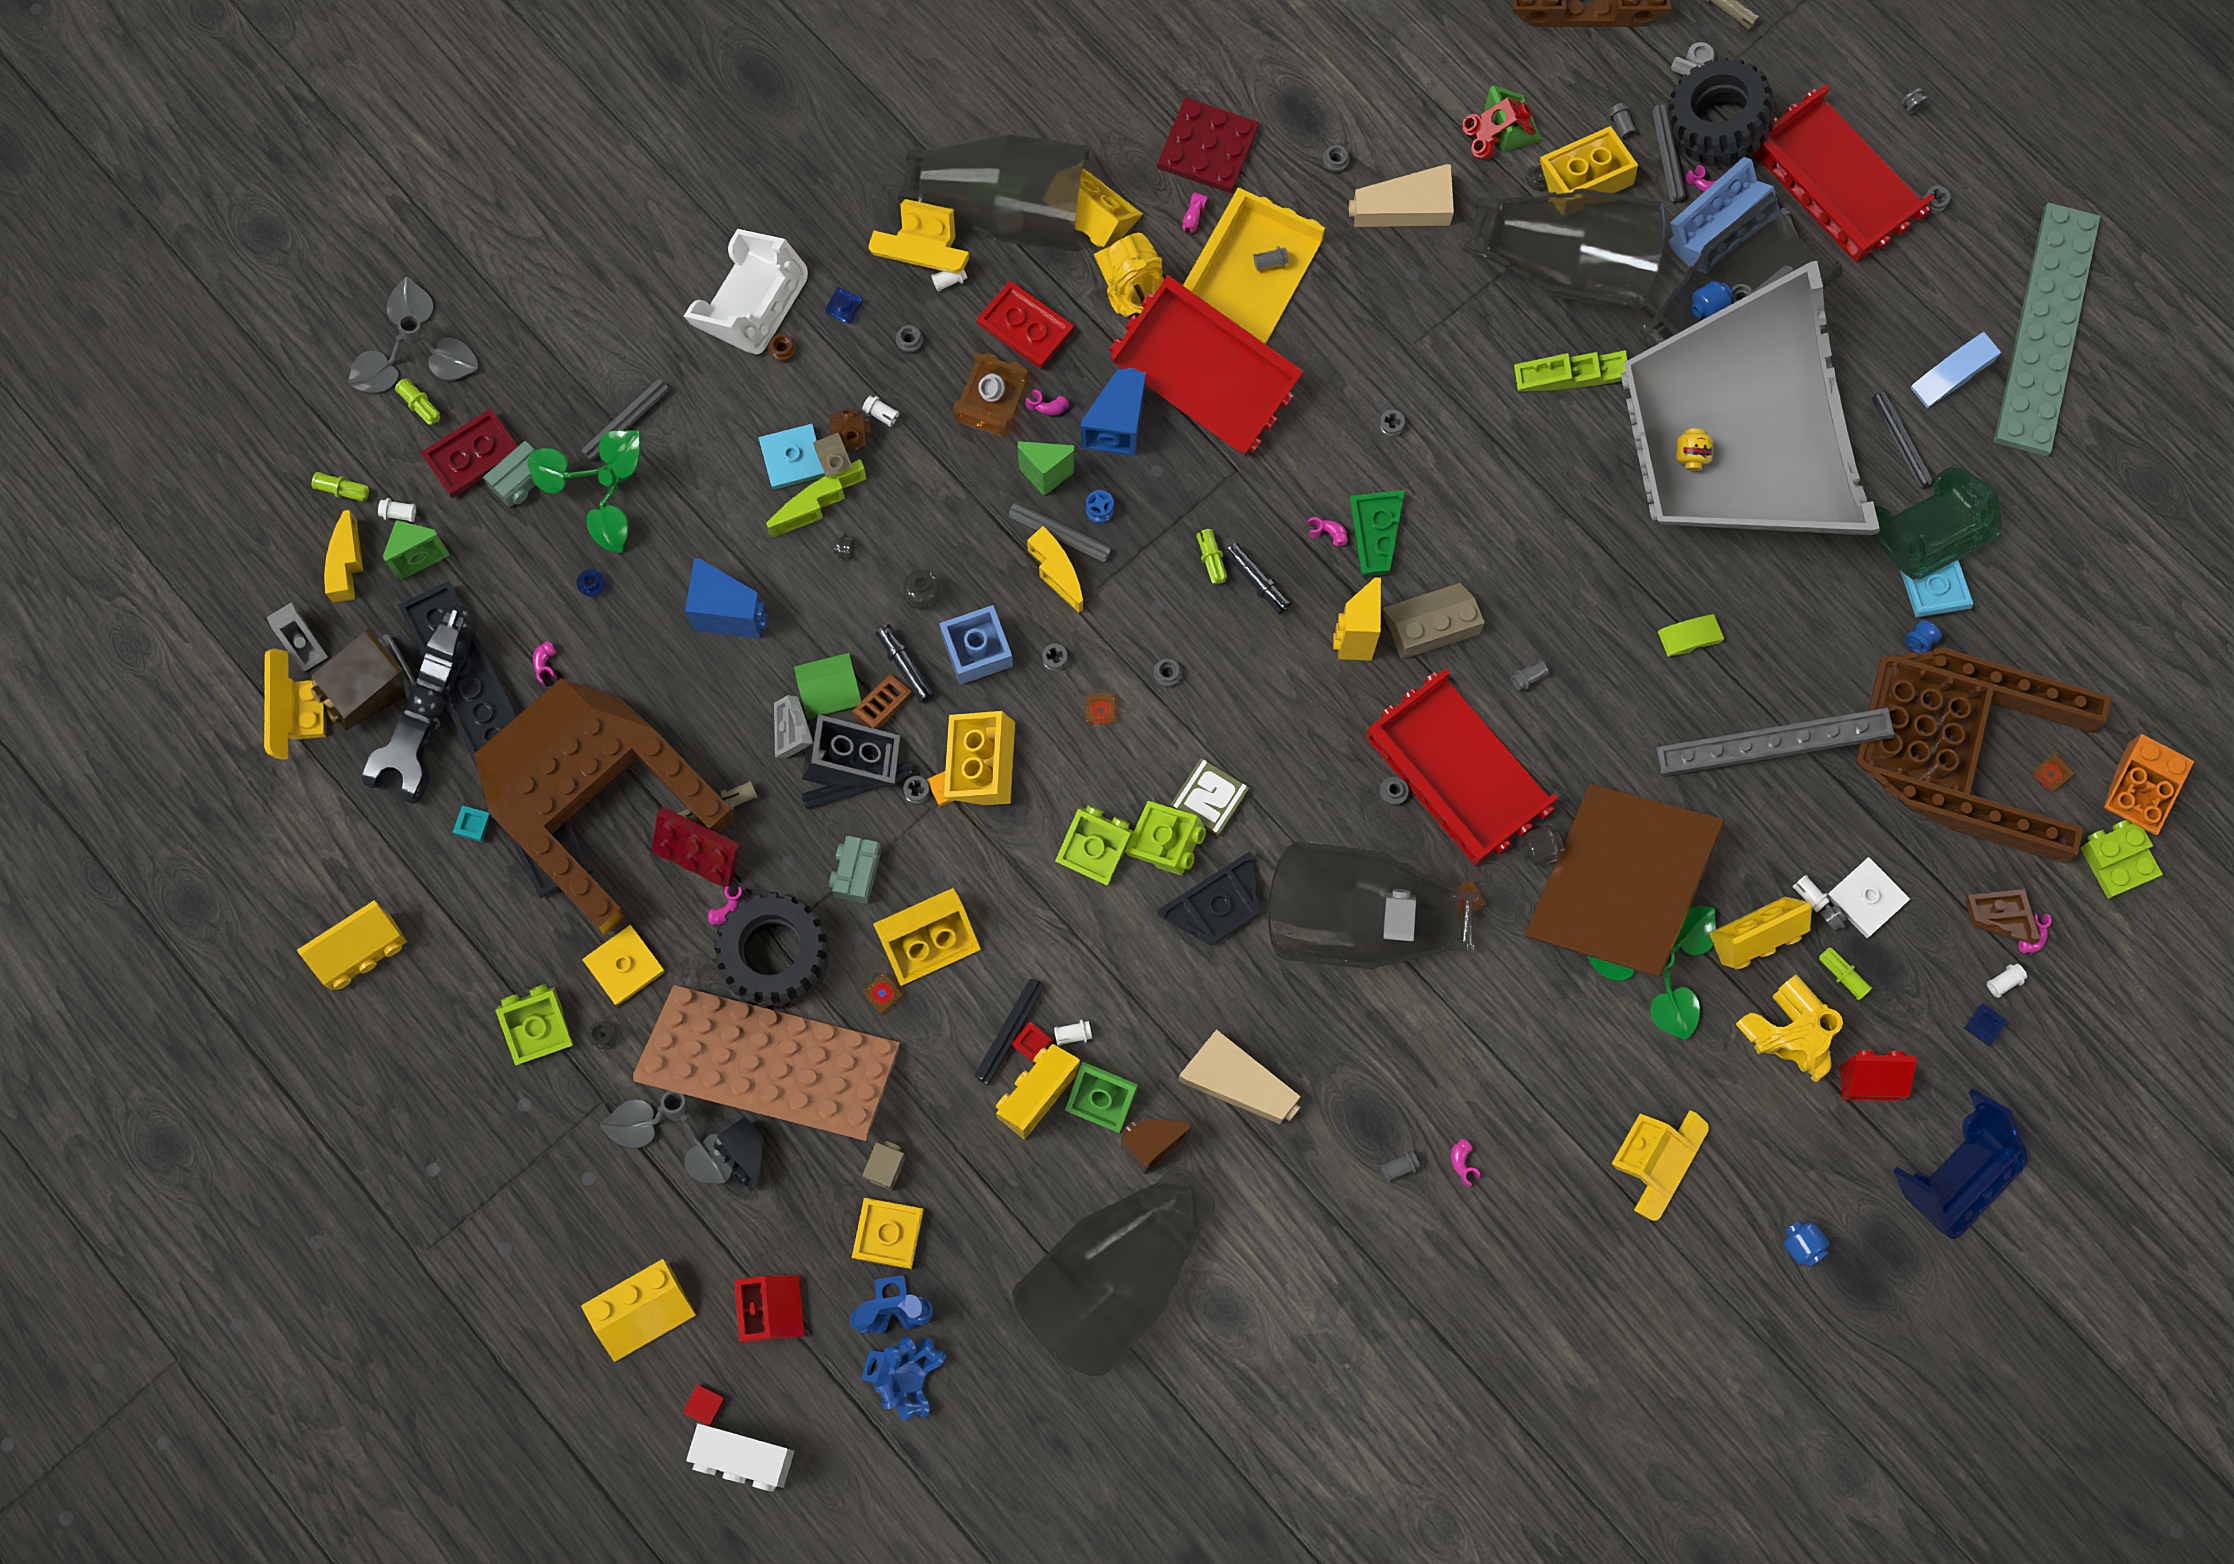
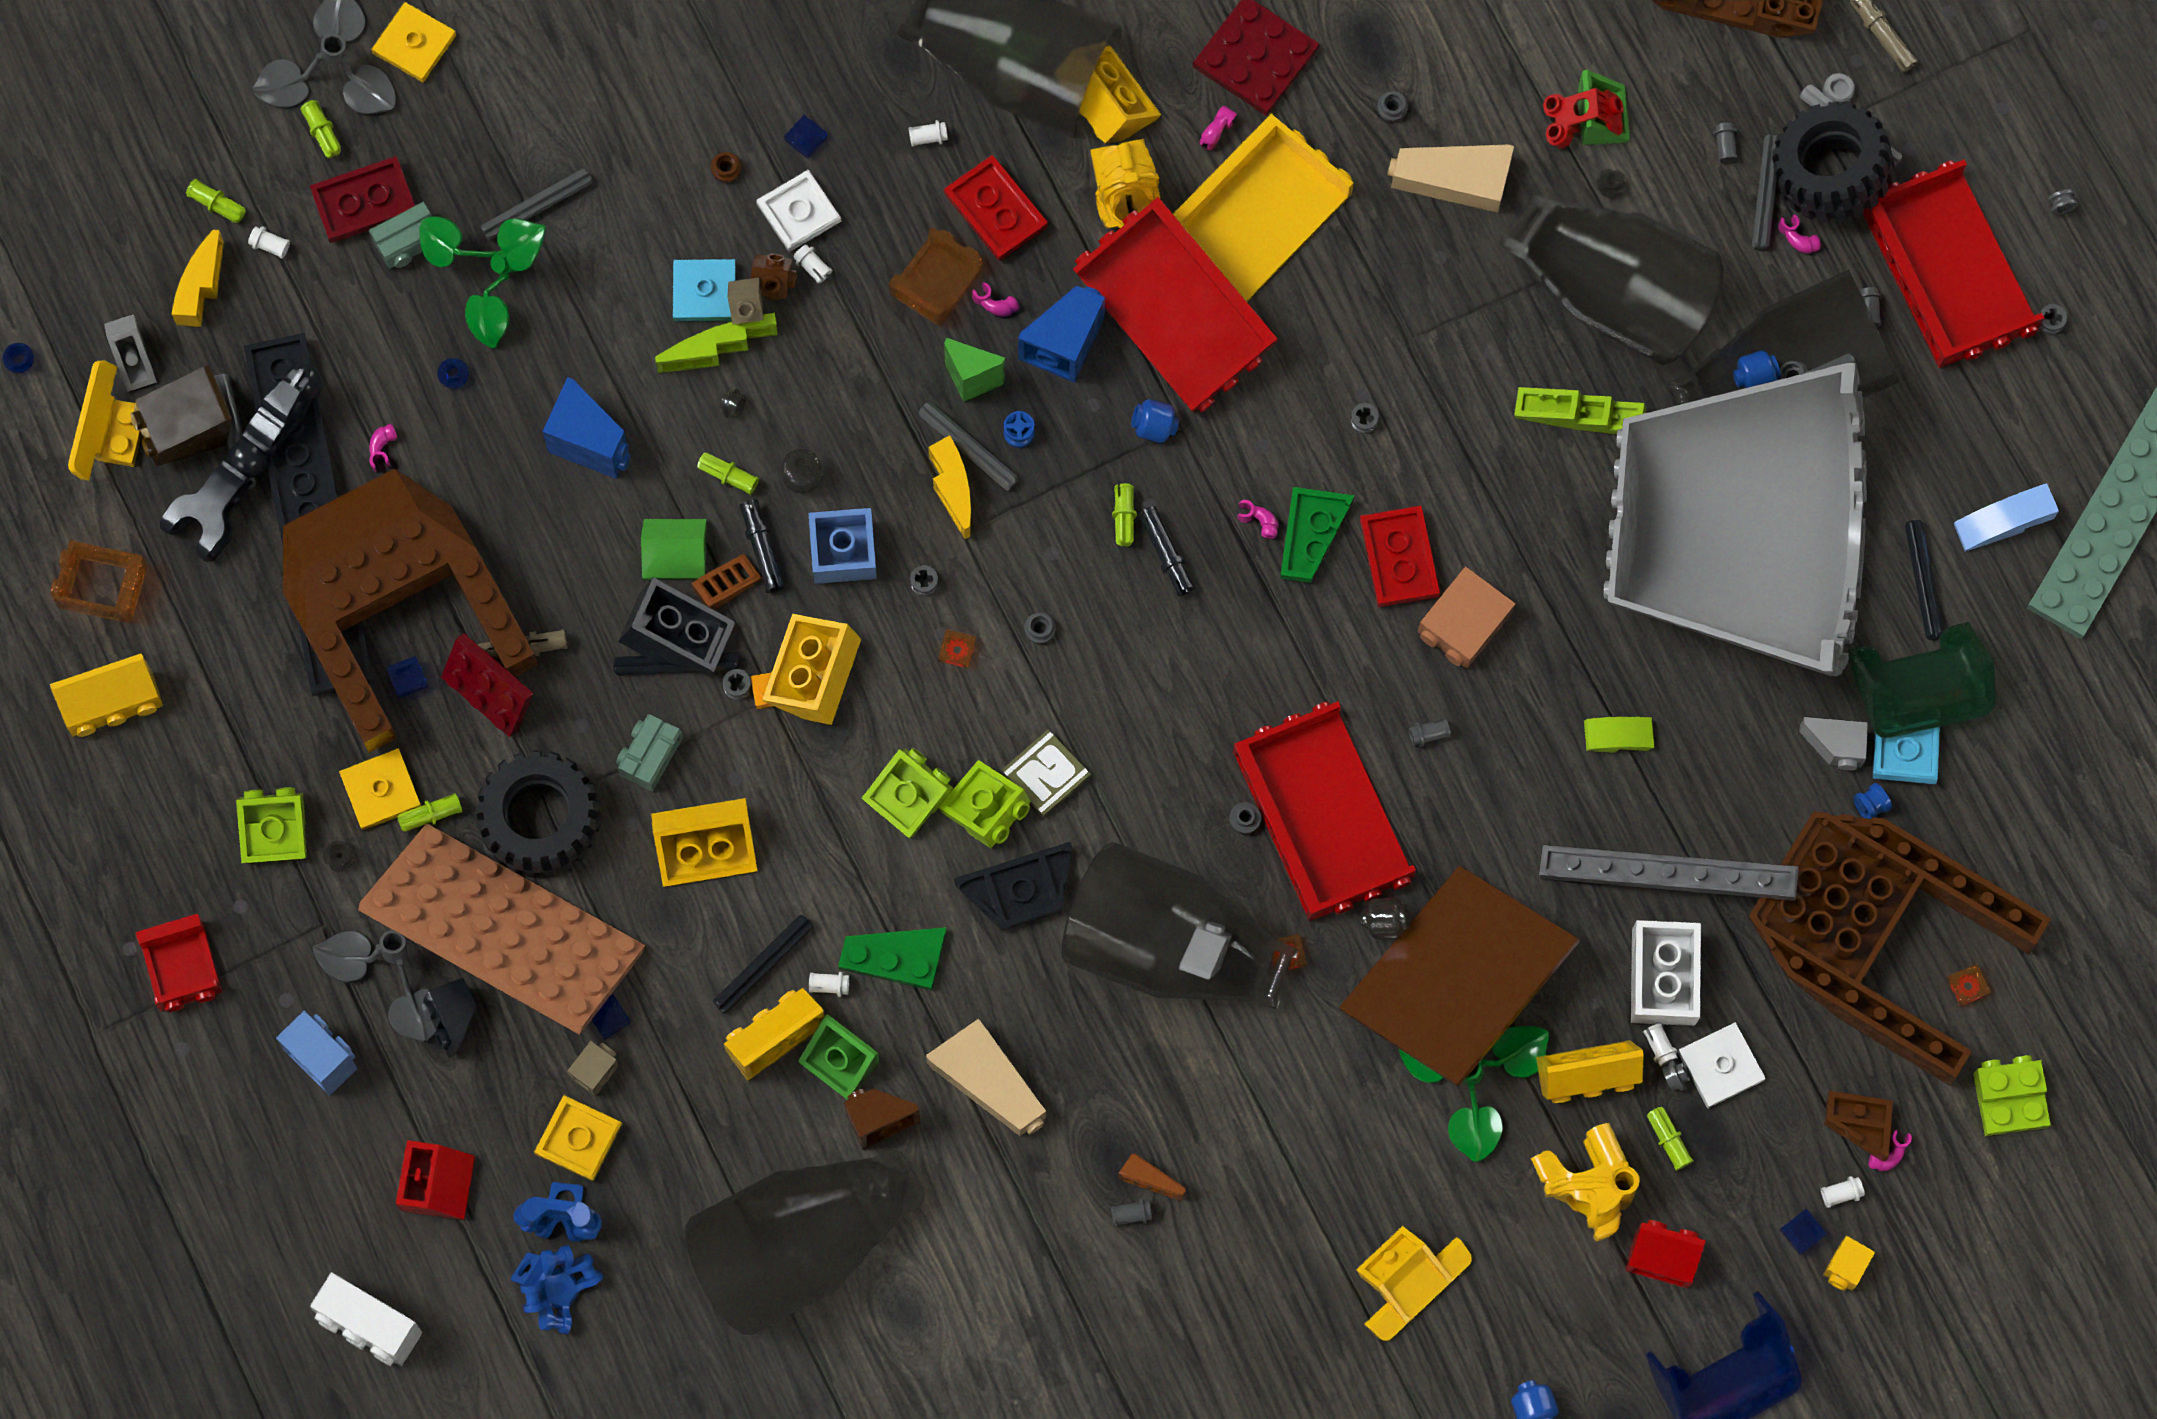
camera: 15 degrees right, 0 degrees up
bright green slope [383,520,450,581] -> none
teal plate [453,806,492,843] -> none
yellow slope [581,1259,696,1362] -> none
red tile [682,1385,725,1427] -> none
white windscreen [684,229,808,354] -> none
dark pink arm [708,886,744,925] -> none
light grey wing [774,695,813,759] -> none
clear orange tile [862,973,904,1015] -> none
yellow plate [868,199,969,274] -> none
dark grey plate [896,325,923,352] -> none
light grey plate [978,374,1005,402] -> none
red tile [1012,1022,1053,1064] -> none
dark grey pin [1253,246,1289,271] -> none
yellow slope [1333,578,1381,661] -> none
dark tan slope [1382,583,1485,660] -> none
dark pink arm [1451,1139,1480,1187] -> none
yellow slope [1540,126,1638,216] -> none
medium blue brick [1668,157,1779,273] -> none
yellow head [1676,429,1713,471] -> none
orange slope [2103,734,2194,835] -> none
none -> clear blue plate [3,343,34,373]
none -> clear orange window [51,540,148,624]
none -> red panel [135,913,222,1013]
none -> medium blue brick [276,1011,357,1096]
none -> yellow plate [371,2,457,83]
none -> clear blue plate [386,656,428,698]
none -> lime axle [398,793,462,832]
none -> clear blue plate [591,994,631,1040]
none -> lime axle [697,453,759,495]
none -> white plate [756,170,841,252]
none -> green wing [838,927,947,991]
none -> dark orange slope [1118,1153,1186,1201]
none -> blue head [1131,399,1179,443]
none -> red plate [1360,505,1440,607]
none -> nougat brick [1418,566,1515,669]
none -> white brick [1631,920,1701,1026]
none -> light grey slope [1799,717,1868,771]
none -> yellow brick [1823,1236,1875,1291]

